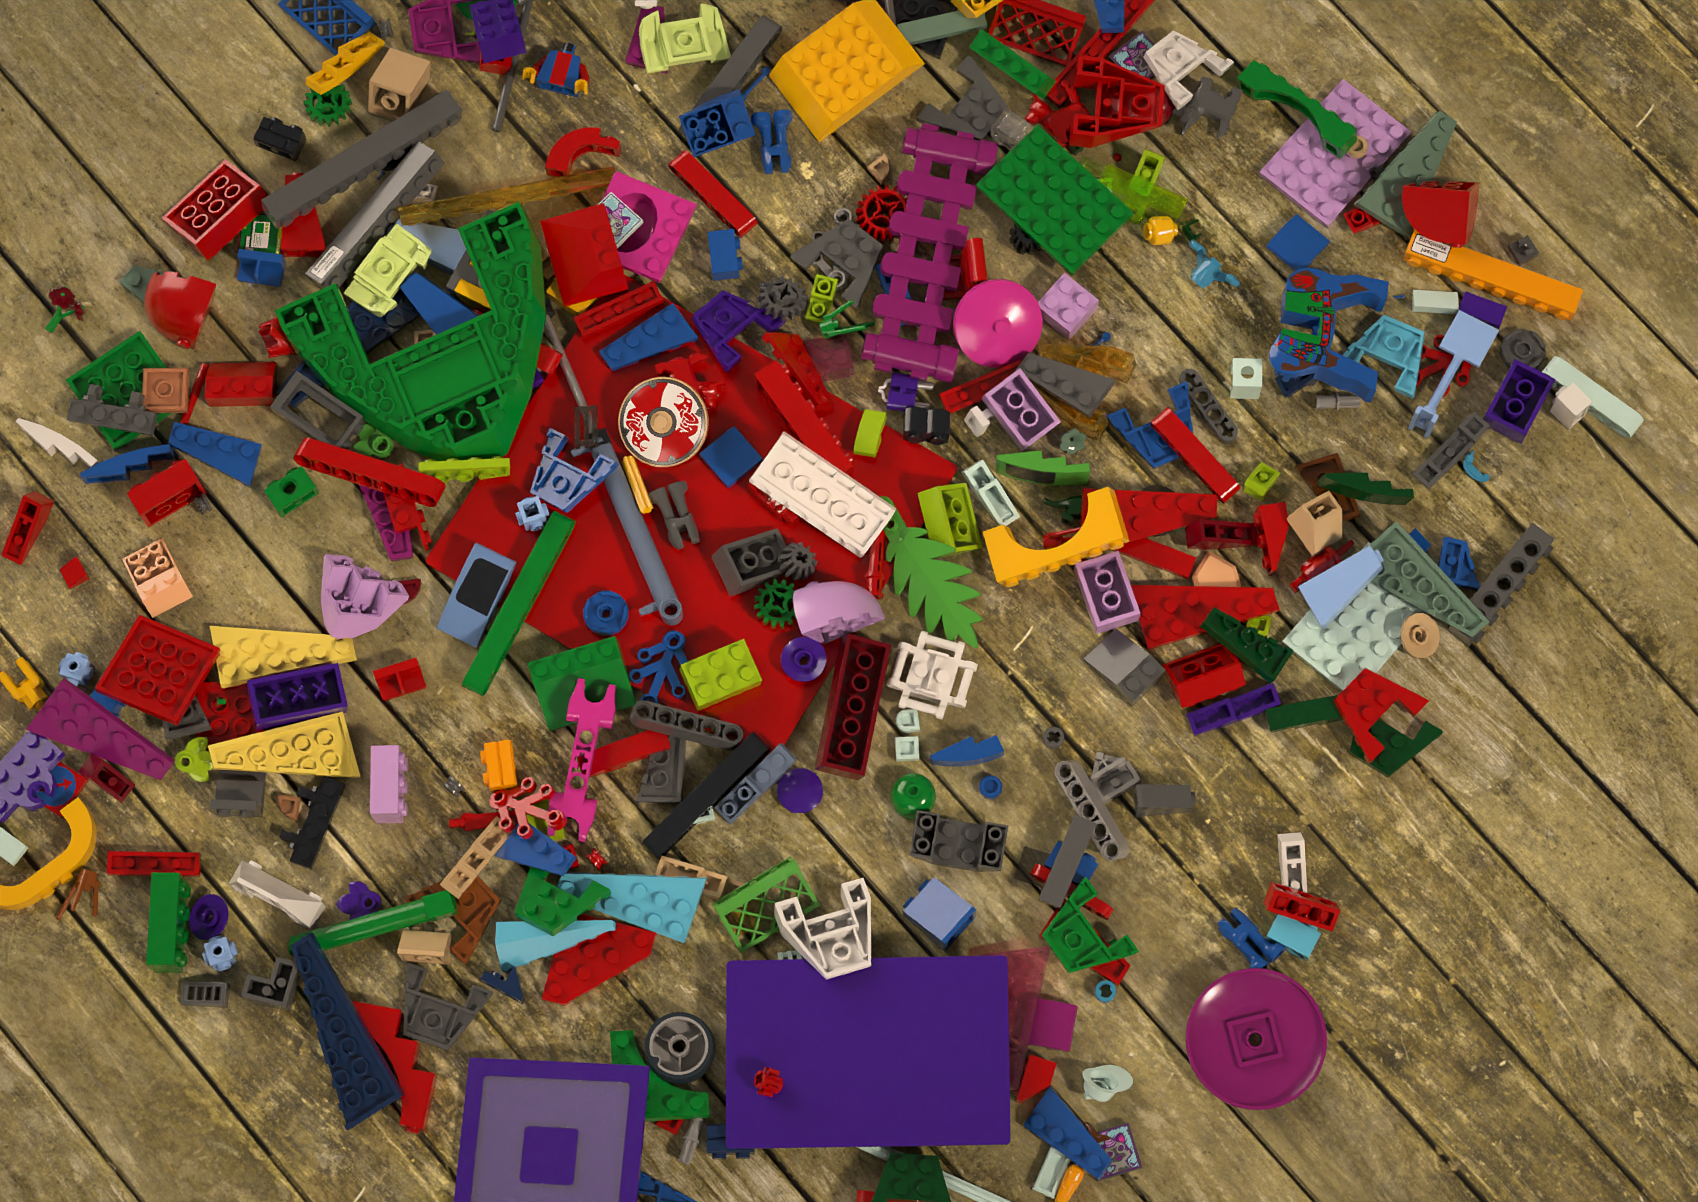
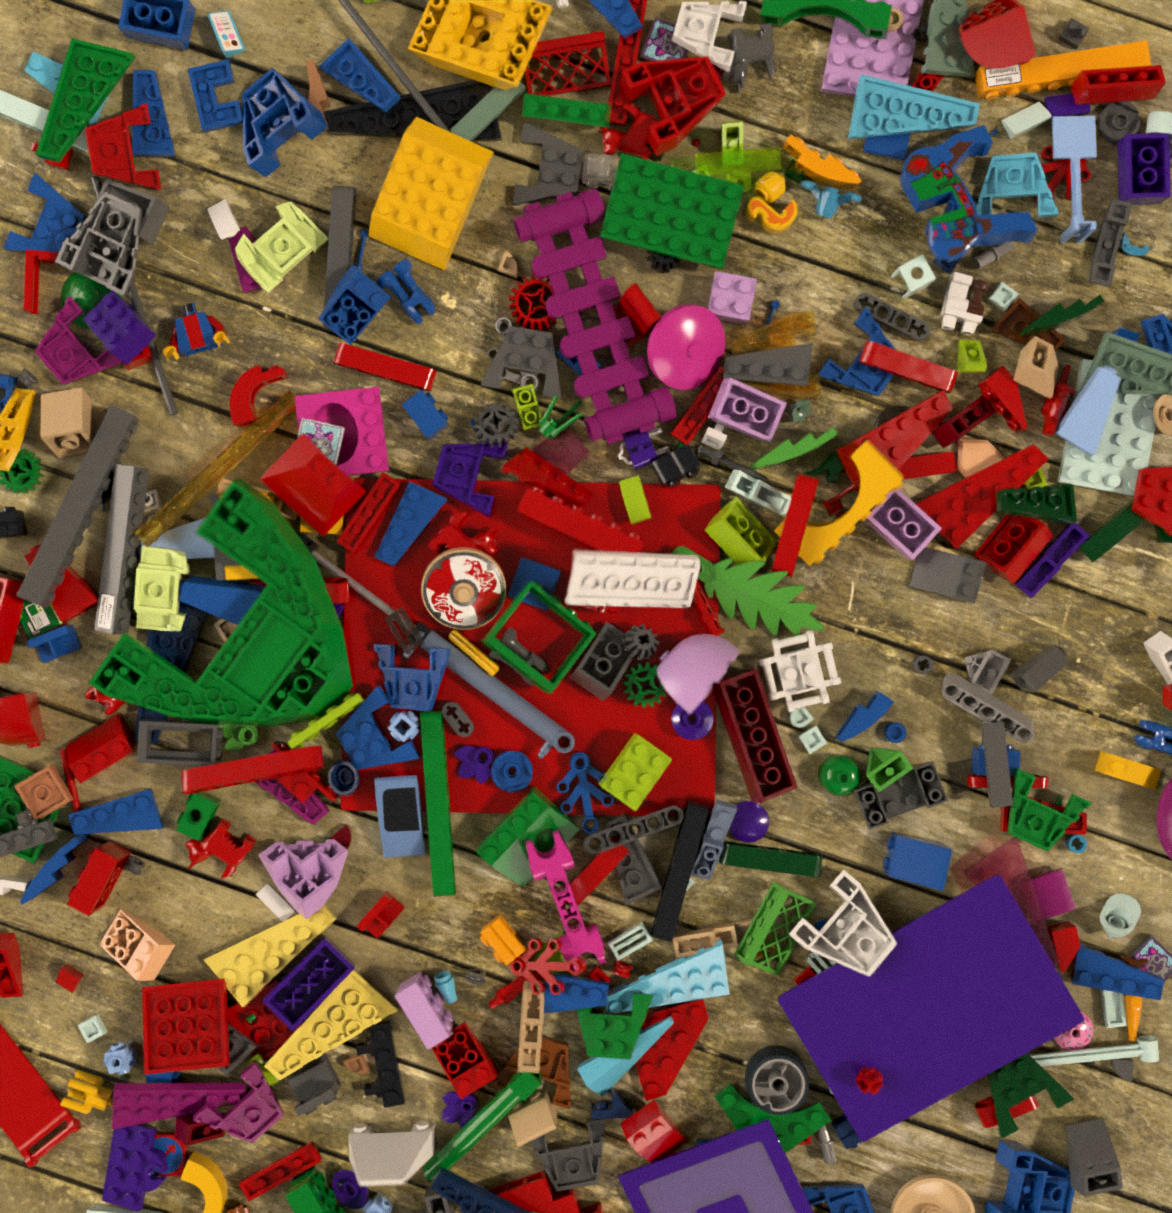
camera: 35 degrees left, 15 degrees up
none -> light aqua tile [77,1014,108,1044]
none -> red animal [185,818,257,879]
none -> magenta wing [193,1060,284,1143]
none -> white sticker [256,884,295,922]
none -> dark blue hat [328,760,360,796]
none -> blue wing [336,685,421,770]
none -> red slope [431,1022,500,1099]
none -> medium azure cone [434,970,458,1004]
none -> dark grey beam [442,701,474,737]
none -> dark purple plate [454,745,494,784]
none -> green window [481,580,597,694]
none -> light aqua tile [607,921,653,961]
none -> red slope [620,1099,688,1162]
none -> dark grey sword [695,444,768,480]
none -> dark green beam [719,841,823,877]
none -> yellow animal [745,196,798,235]
none -> red beam [771,473,819,578]
none -> light orange slope [783,135,862,190]
none -> medium azure wing [848,74,980,139]
none -> bright green slope [866,747,913,792]
none -> white hips [939,272,989,336]
none -> light aqua tile [988,282,1019,312]
none -> bright pink dish [1054,1012,1093,1051]
none -> red brick [1071,65,1166,105]
none -> yellow slope [1094,751,1162,790]

